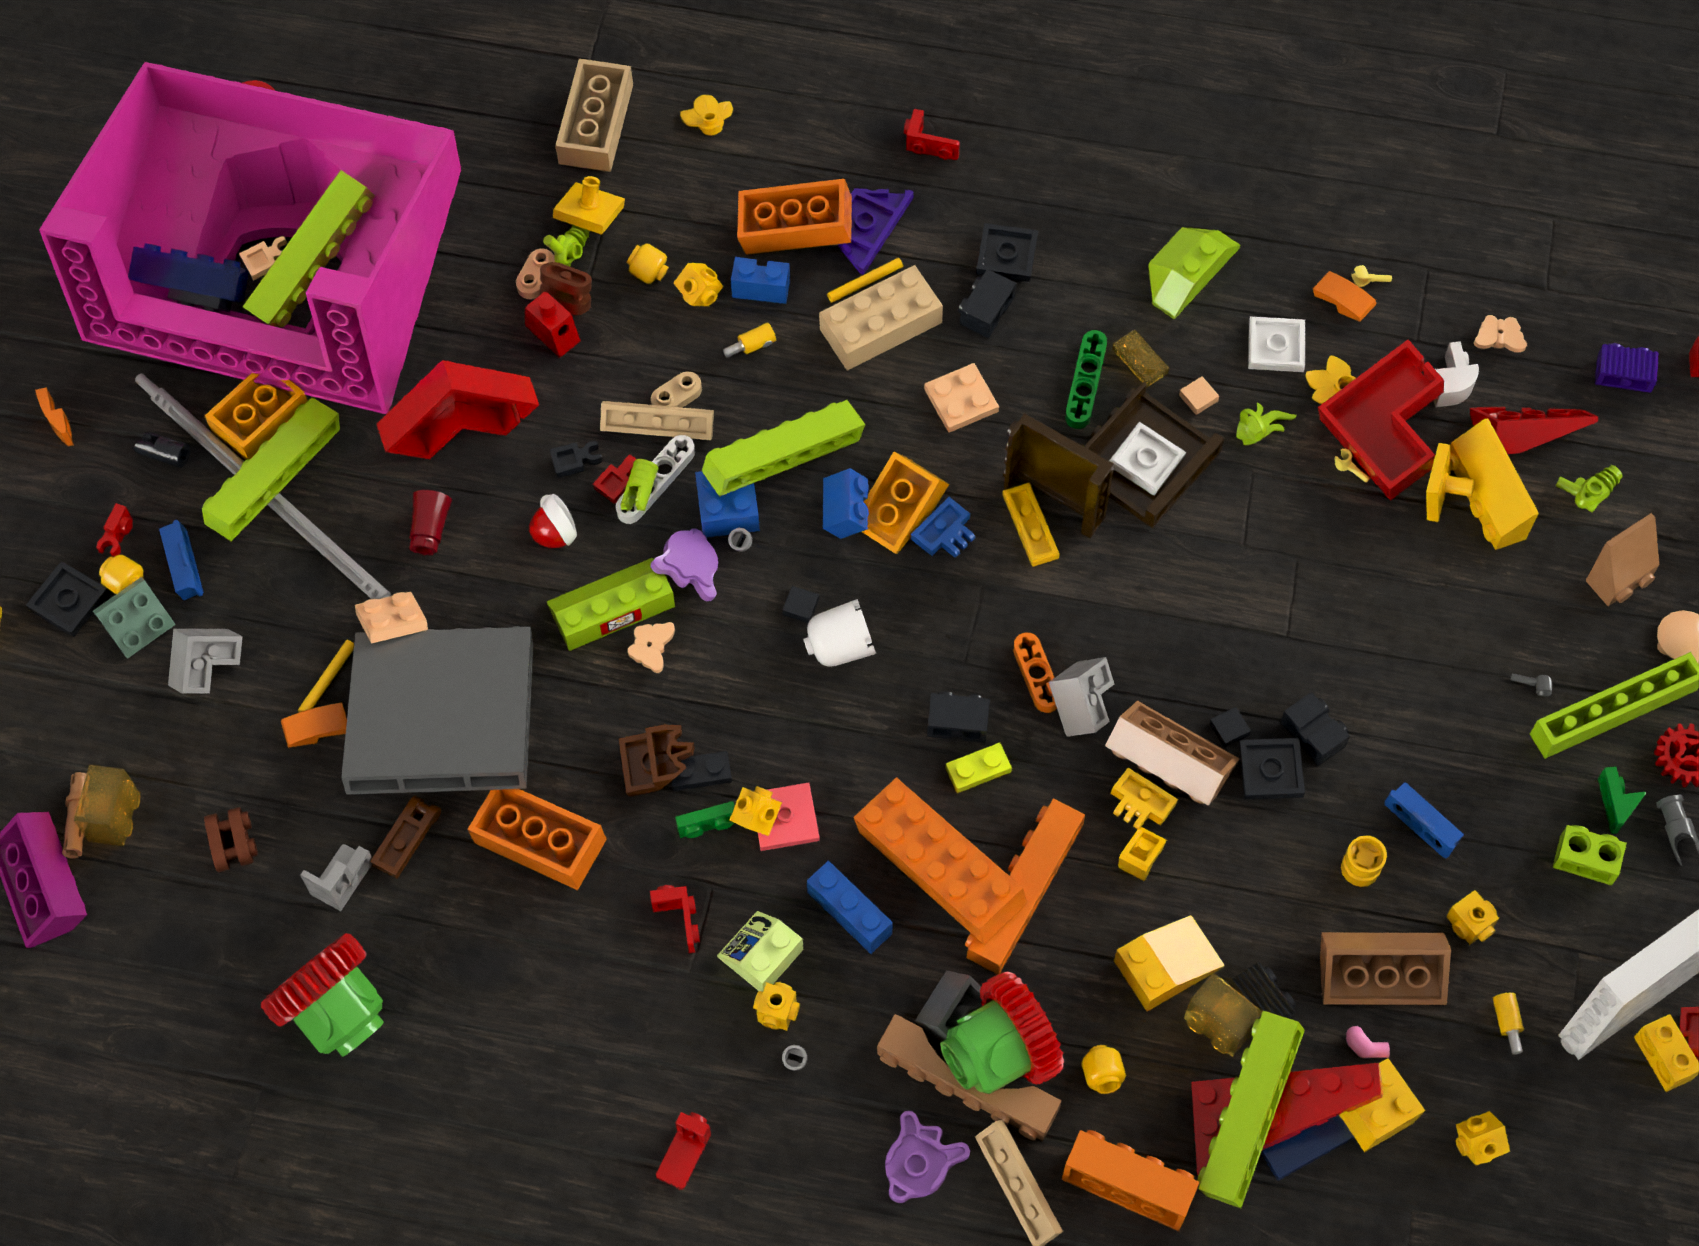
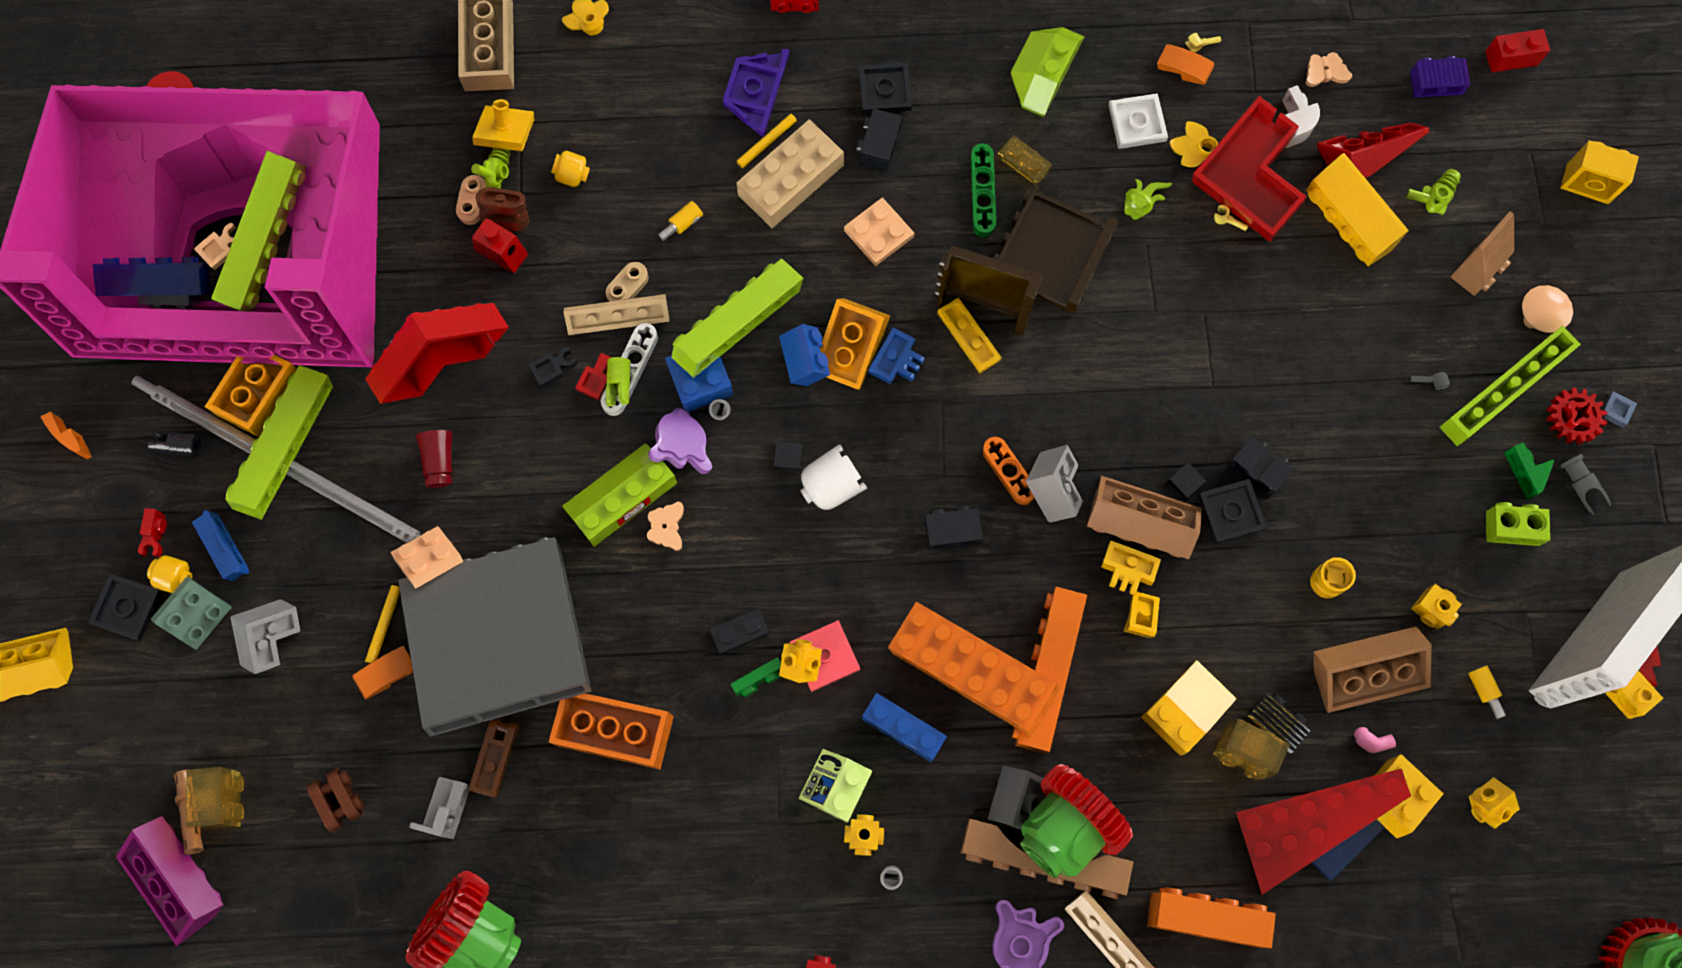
camera: 15 degrees left, 10 degrees up
piece [529,494,577,548] -> none
reddish brown plate [619,724,695,797] -> none
red bracket [650,885,700,953] -> none
yellow brick [674,263,724,306] -> none
blue brick [731,257,790,304] -> none
orange brick [737,179,852,254] -> none
neon yellow plate [945,743,1012,793] -> none
yellow head [1081,1045,1126,1094] -> none
white tile [1109,422,1186,496] -> none
light nougat tile [1179,376,1219,415] -> none
lime brick [1198,1011,1305,1208] -> none
blue piece [1384,782,1464,858] -> none
yellow tile [1426,443,1475,522] -> none

